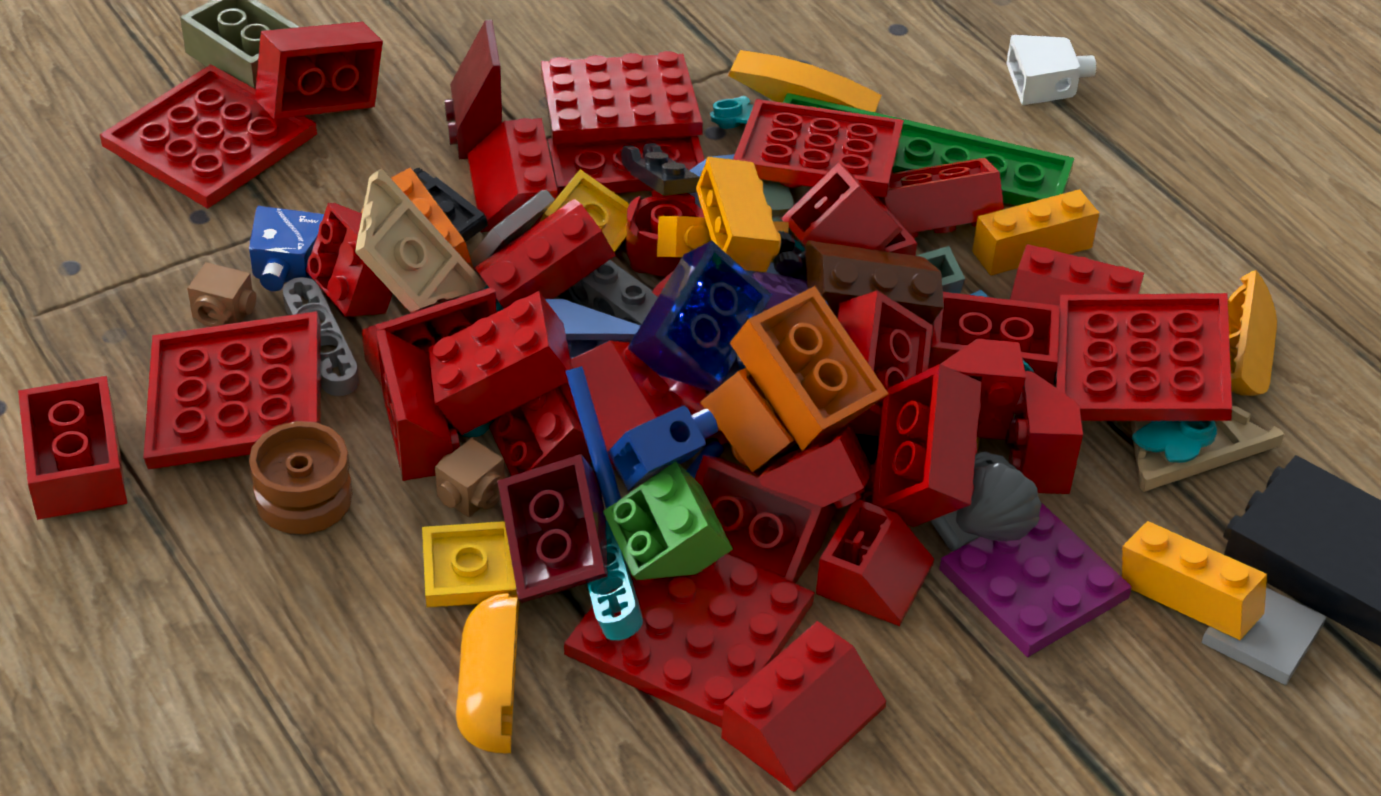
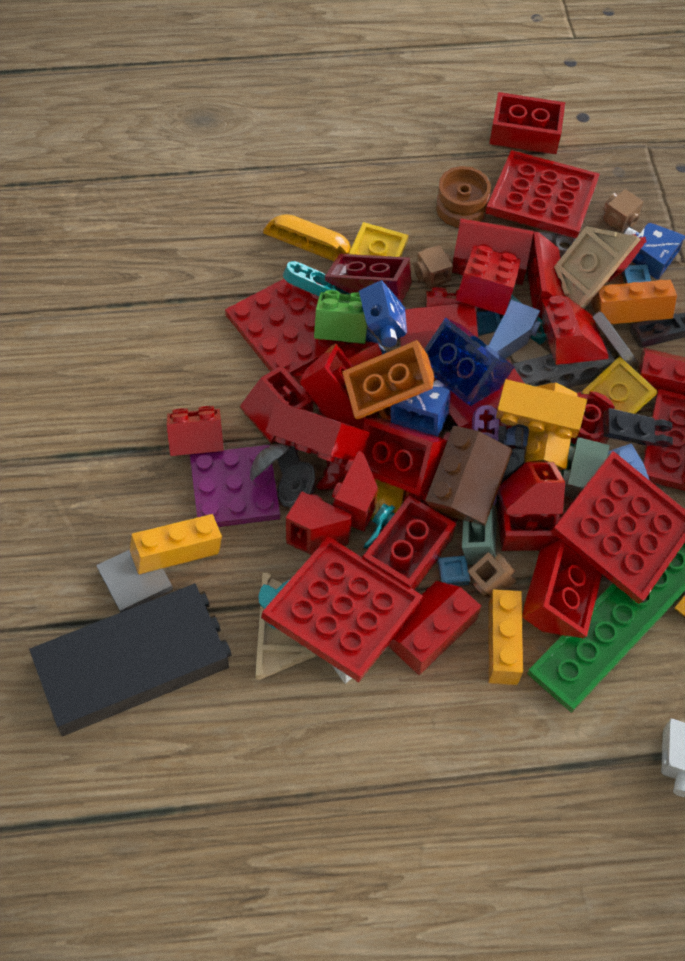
camera: 115 degrees right, 15 degrees up
blue bar [565,366,621,509] -> none
red slope [721,621,886,792] -> none
light orange brick [1228,270,1277,396] -> none
none -> red slope [167,406,224,456]
none -> medium nougat brick [468,552,517,597]

